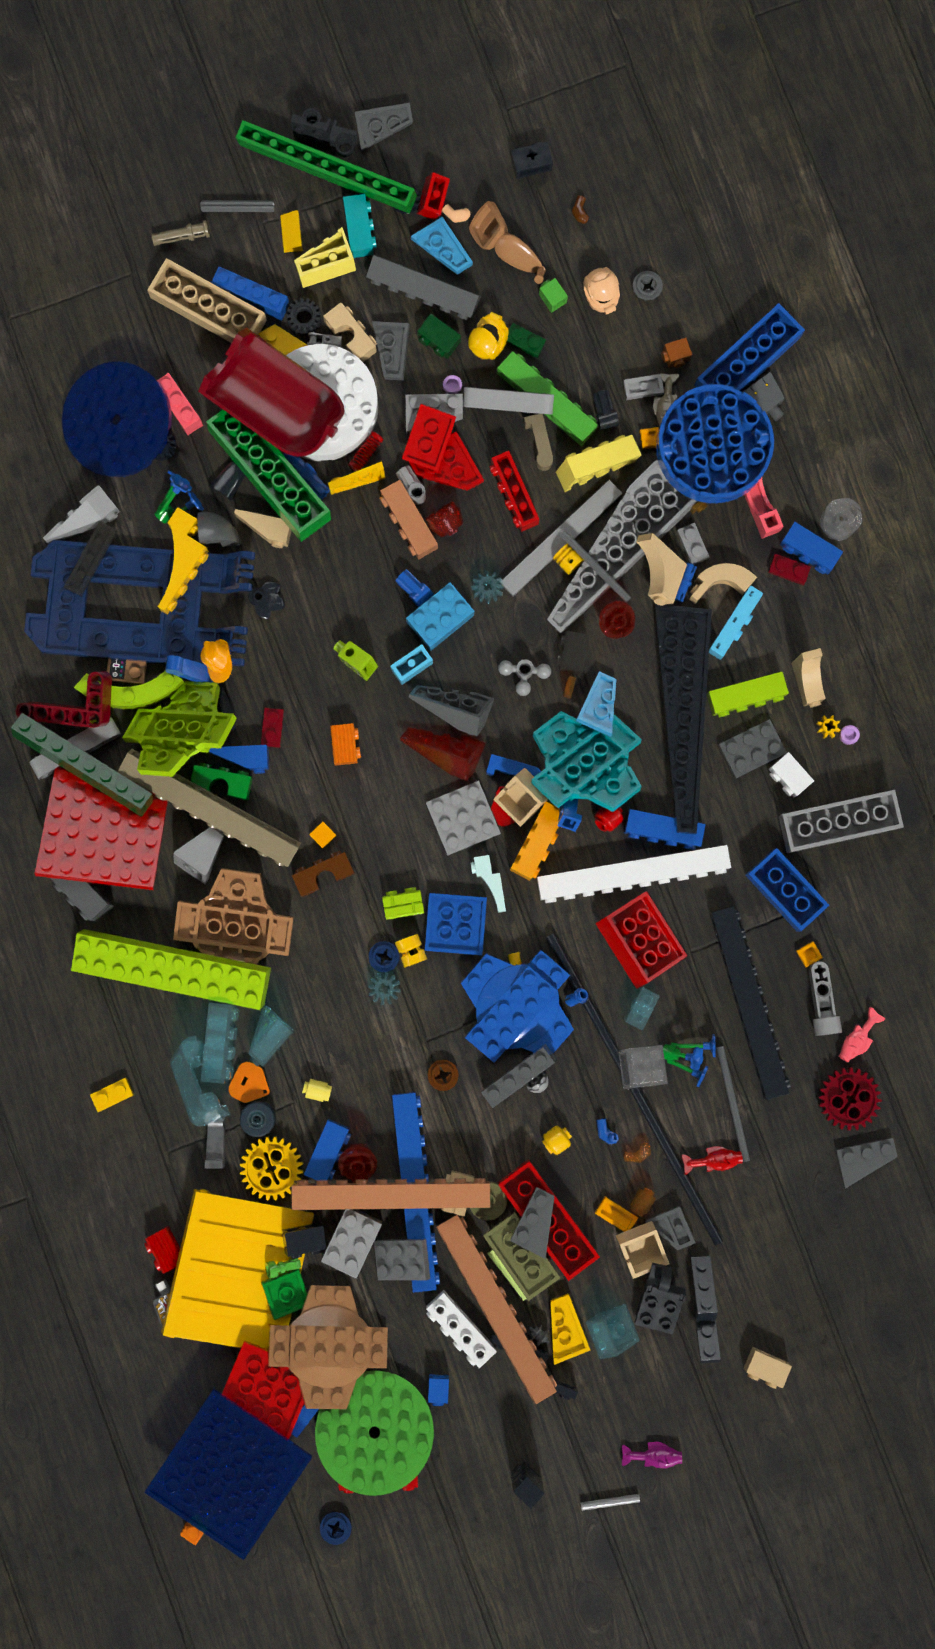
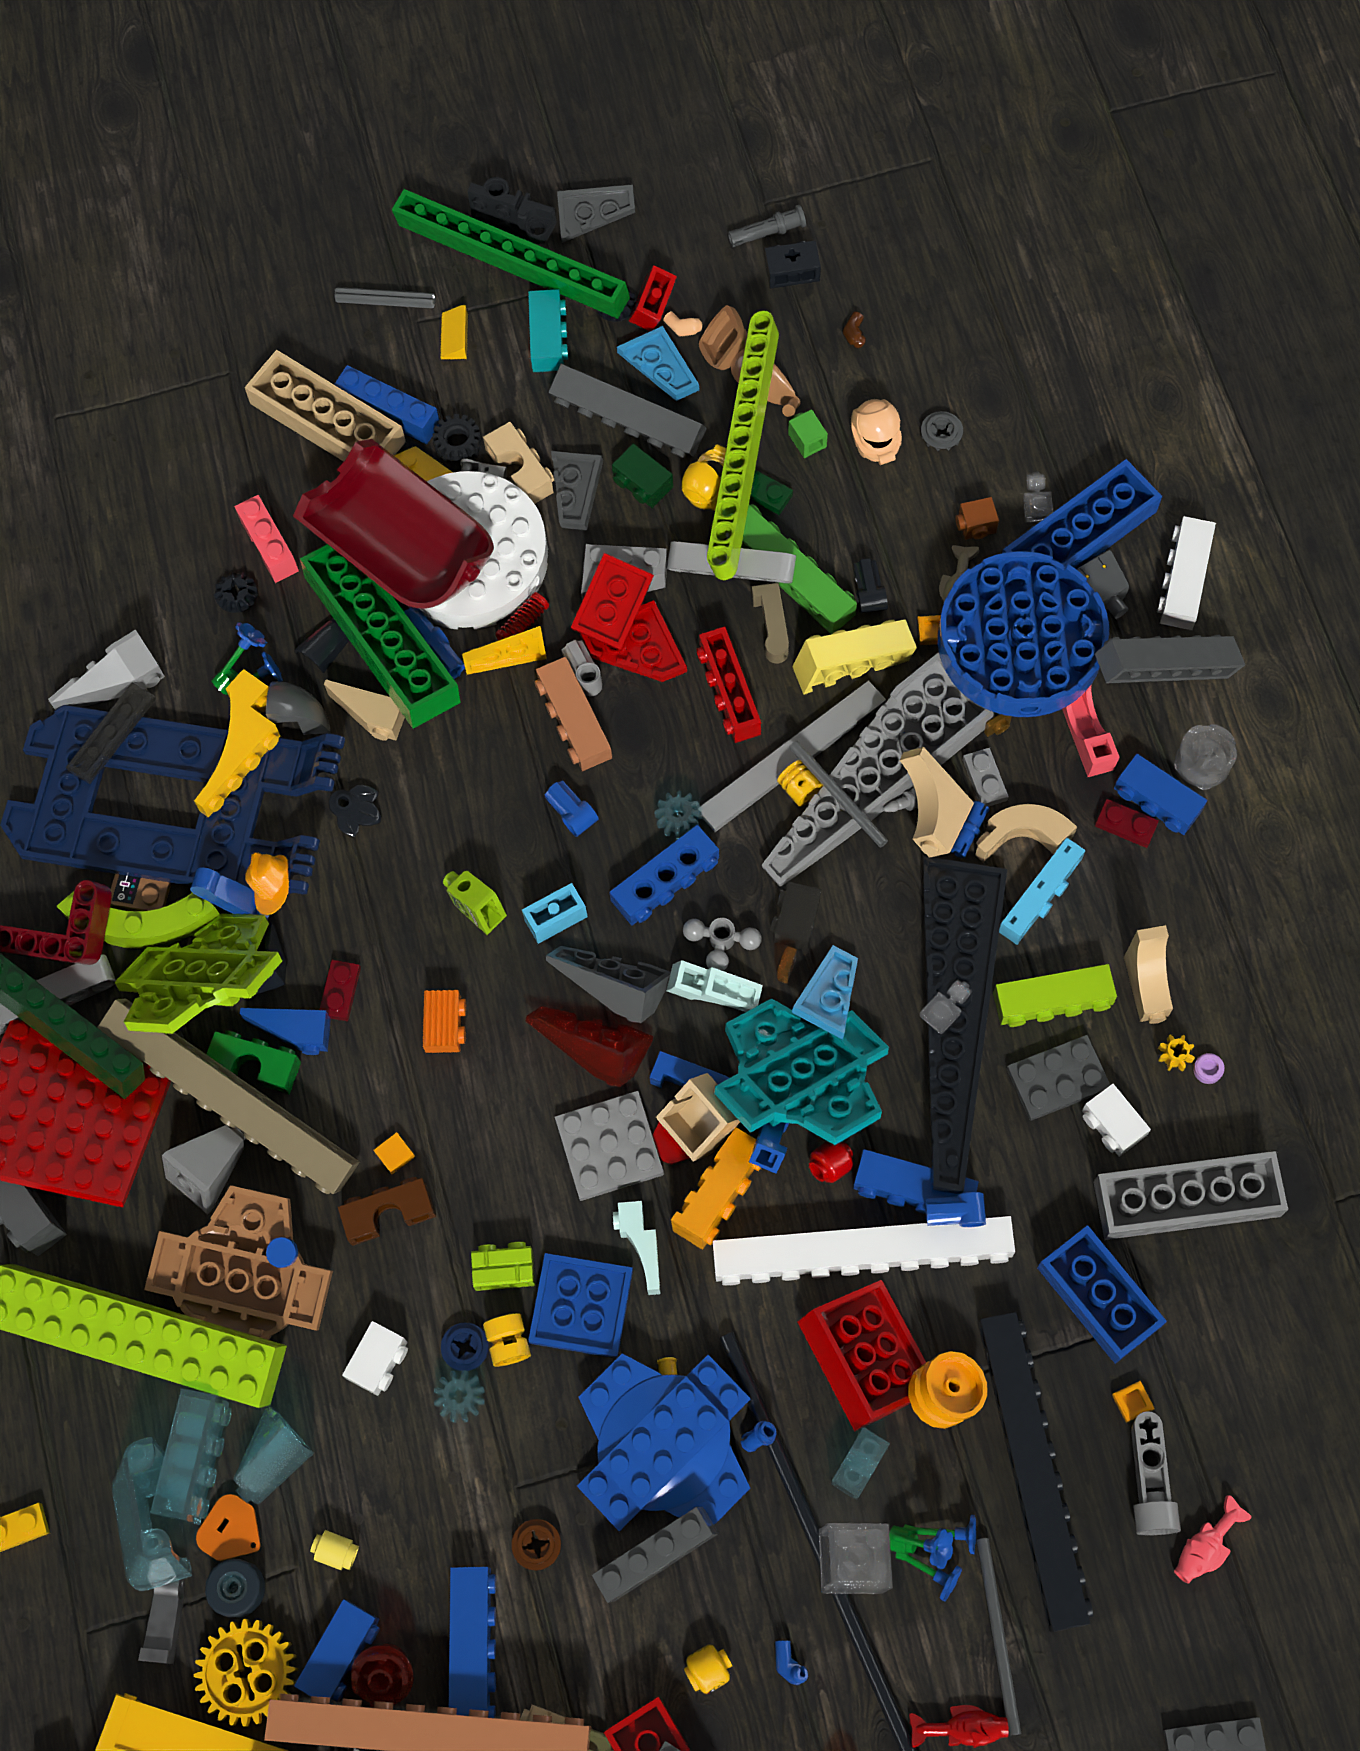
camera: 15 degrees right, 15 degrees down
clear blue plate [62,362,172,477] -> none
dark tan pin [152,220,210,246] -> none
light yellow wedge [294,227,356,288] -> none
dark azure brick [406,582,475,651] -> none
clear red cone [426,501,463,537] -> none
lavender tile [443,375,462,394] -> none
light grey plate [526,1072,549,1093] -> none
clear red cone [599,601,635,639] -> none
light grey plate [623,374,664,400] -> none
clear orange arm [624,1143,651,1163] -> none
dark red gear [817,1067,882,1131] -> none
none -> blue tile [266,1237,298,1268]
none -> white brick [342,1321,408,1396]
none -> blue brick [609,824,719,926]
none -> light aqua slope [666,960,763,1012]
none -> lime beam [707,311,779,580]
none -> dark grey pin [728,204,806,247]
none -> light grey bar [883,787,918,812]
none -> light orange wheel [908,1351,987,1429]
none -> clear plate [920,980,972,1034]
none -> blue piece [925,1192,986,1227]
none -> clear plate [1023,471,1054,522]
none -> dark grey brick [1095,635,1245,683]
none -> white brick [1157,516,1216,630]

